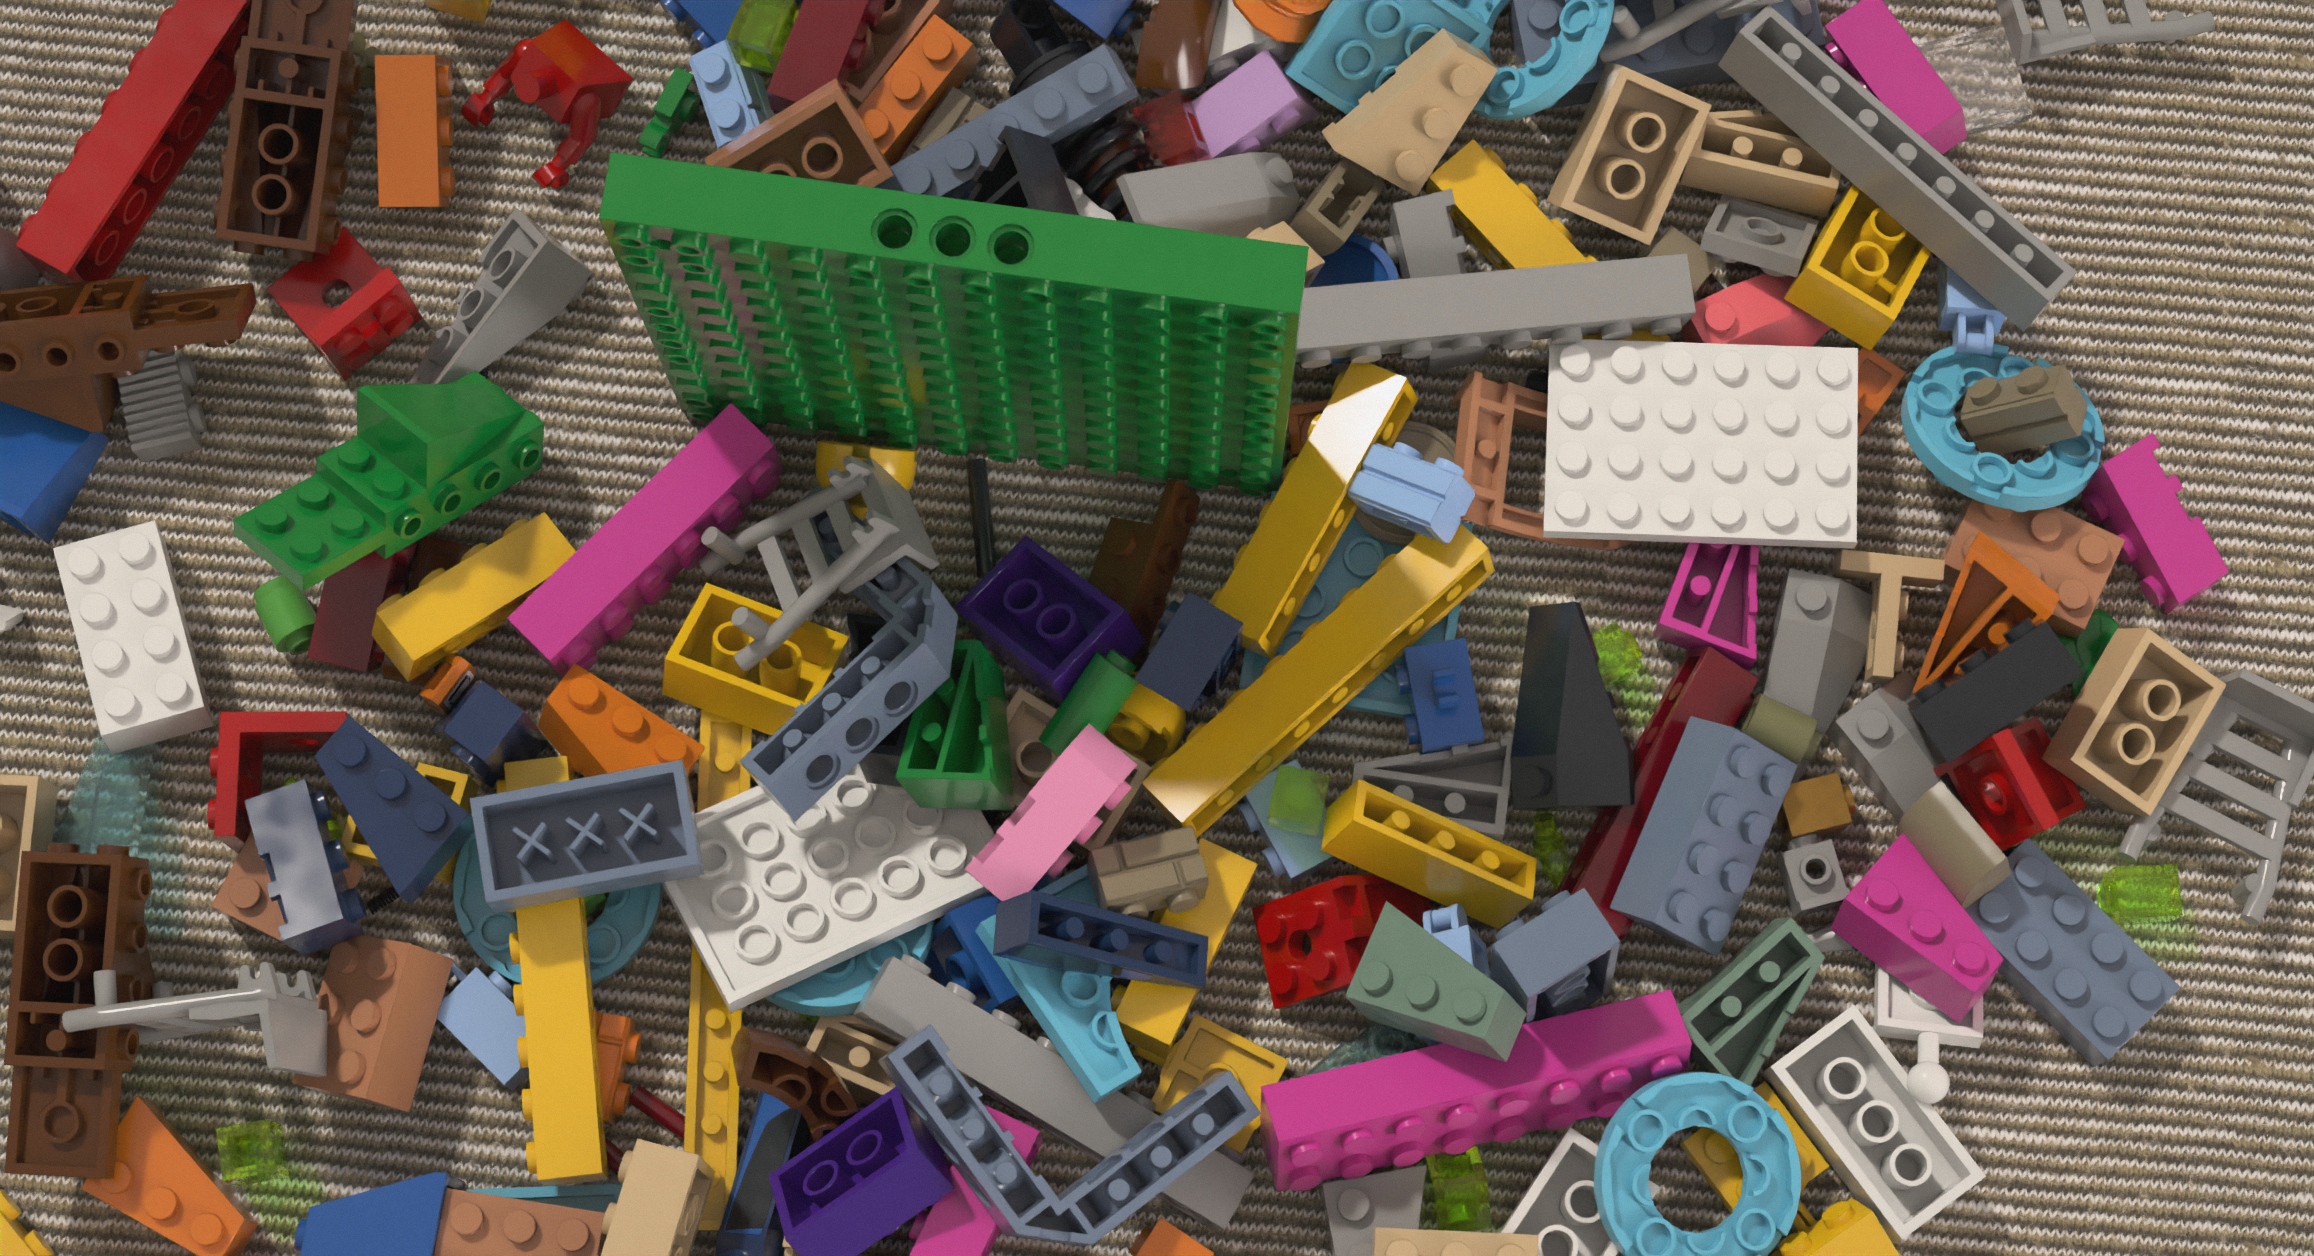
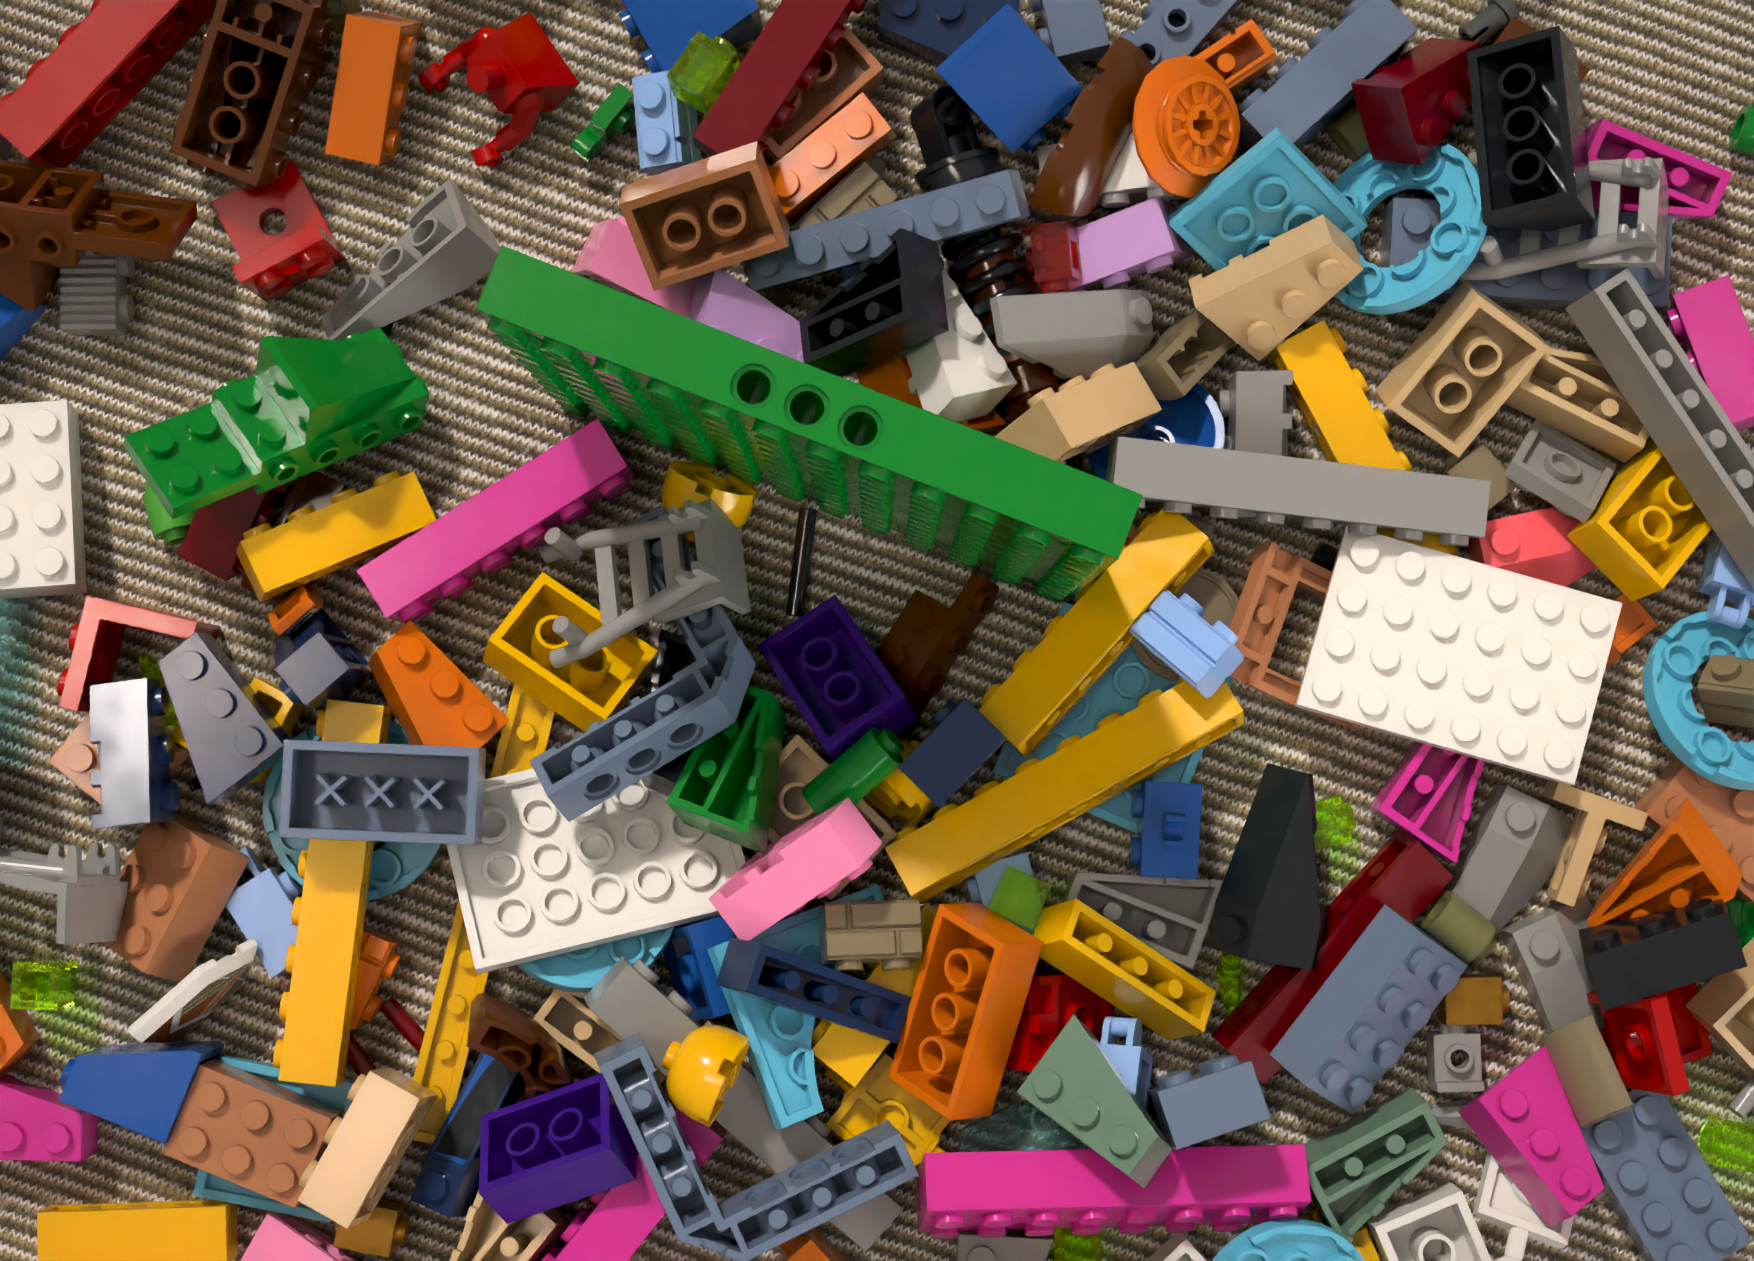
camera: 15 degrees right, 10 degrees up
none -> white tile [128,939,258,1043]
none -> yellow cylinder [661,1025,750,1127]
none -> orange brick [888,902,1043,1121]

